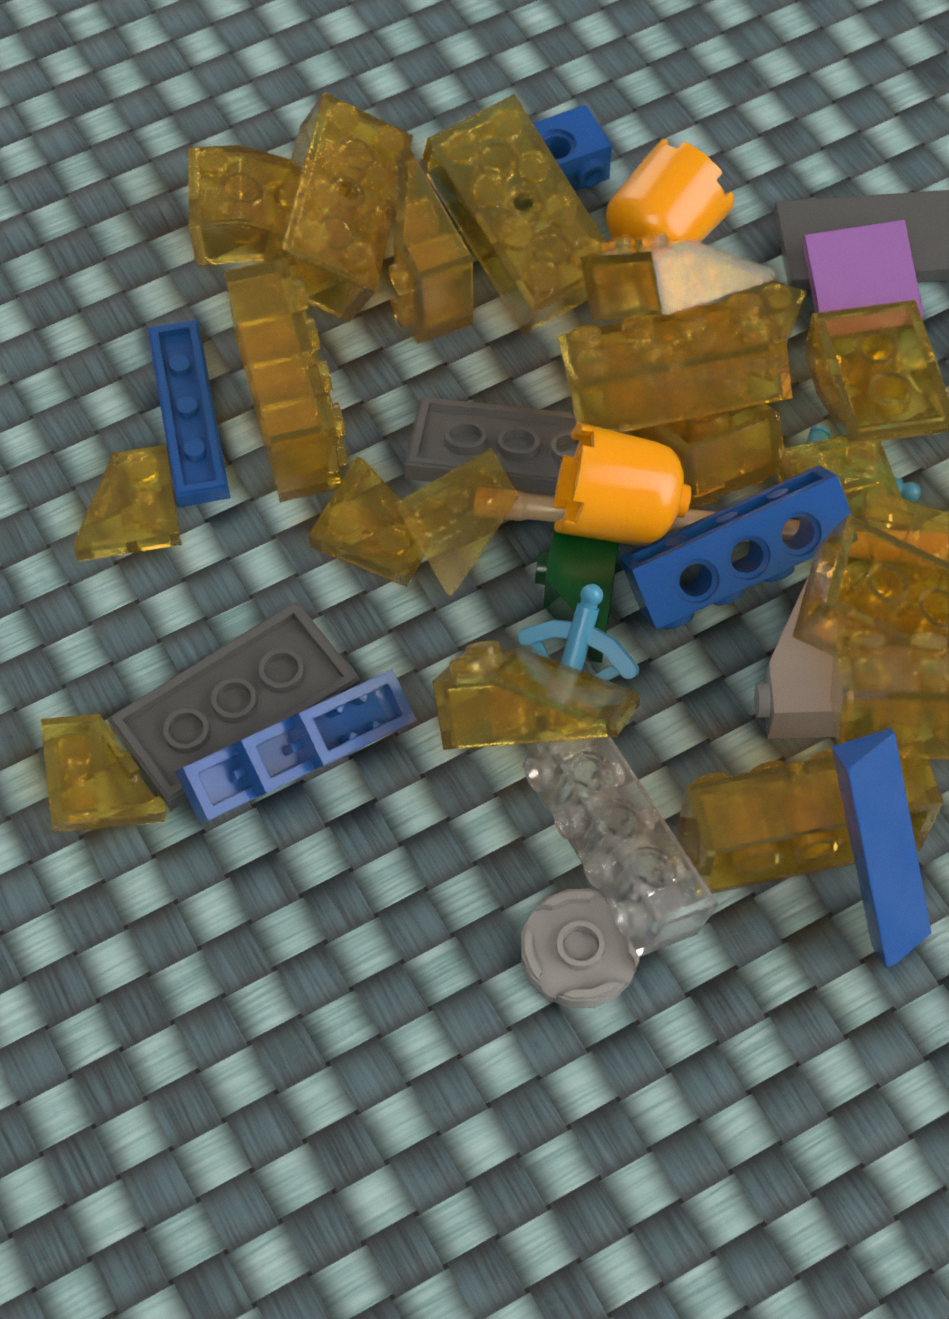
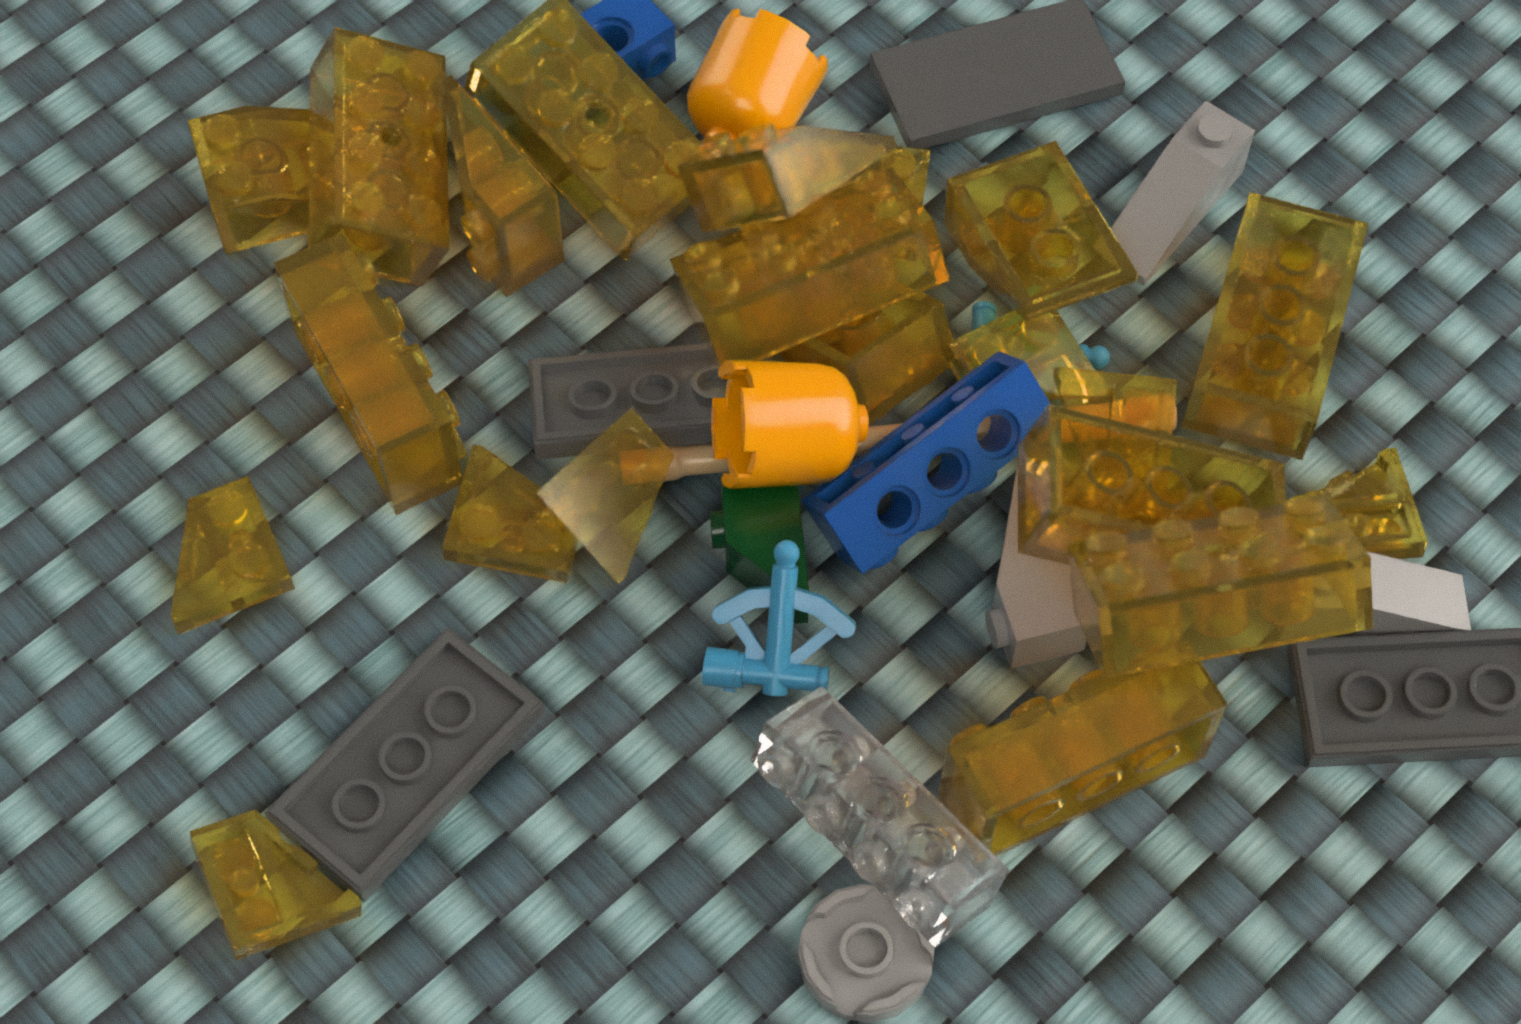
camera: 15 degrees left, 0 degrees up
blue tile [147,319,231,507] -> none
blue slope [175,669,417,824] -> none
clear yellow slope [432,641,640,750] -> none
medium lavender tile [802,220,924,338] -> none
blue slope [832,728,932,968] -> none

